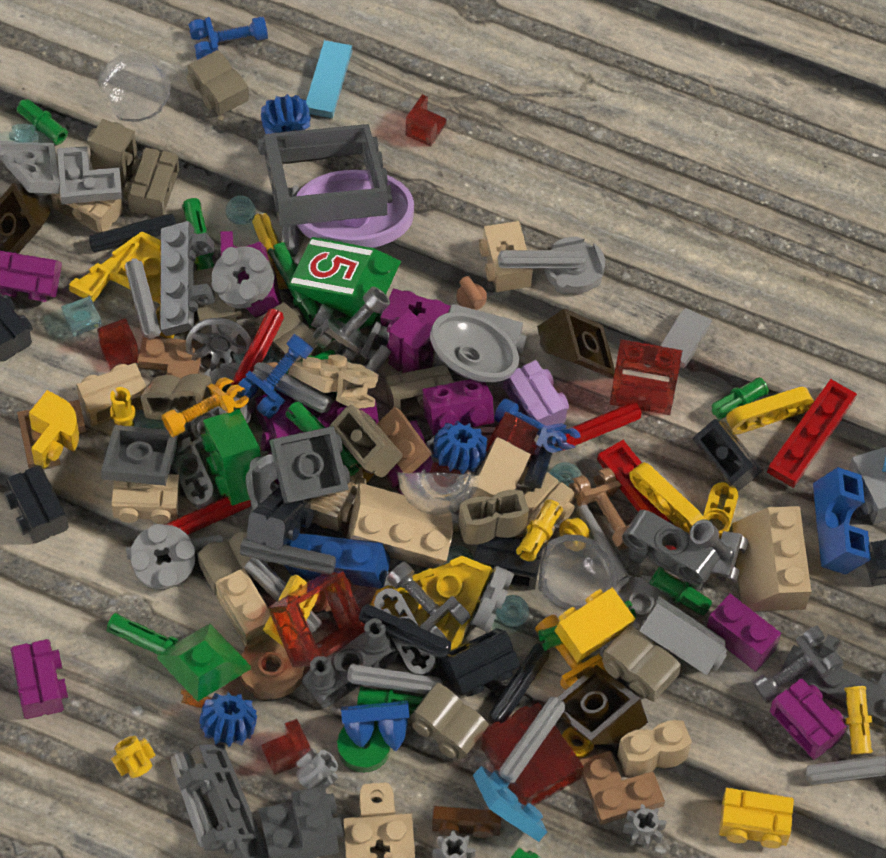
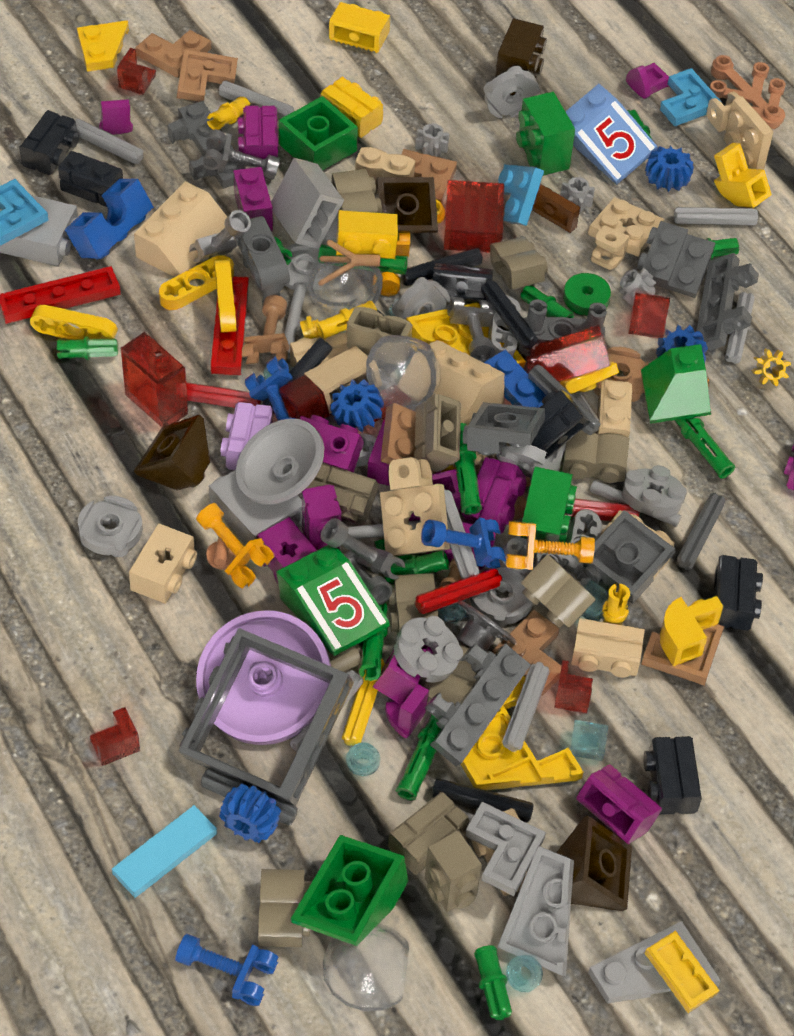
camera: 145 degrees left, 5 degrees down
blue tile [341,701,410,751] -> none
light grey axle [347,665,443,694] -> none
light grey axle [497,250,585,268] -> none
light grey axle [499,697,565,783] -> none
light grey slope [656,308,712,368] -> none
black brick [692,419,763,490] -> none
none -> light orange bar [196,503,274,589]
none -> green brick [279,96,358,171]
none -> green slope [291,835,408,946]
none -> medium nougat plant [318,240,380,286]
none -> dark grey axle [676,493,725,570]

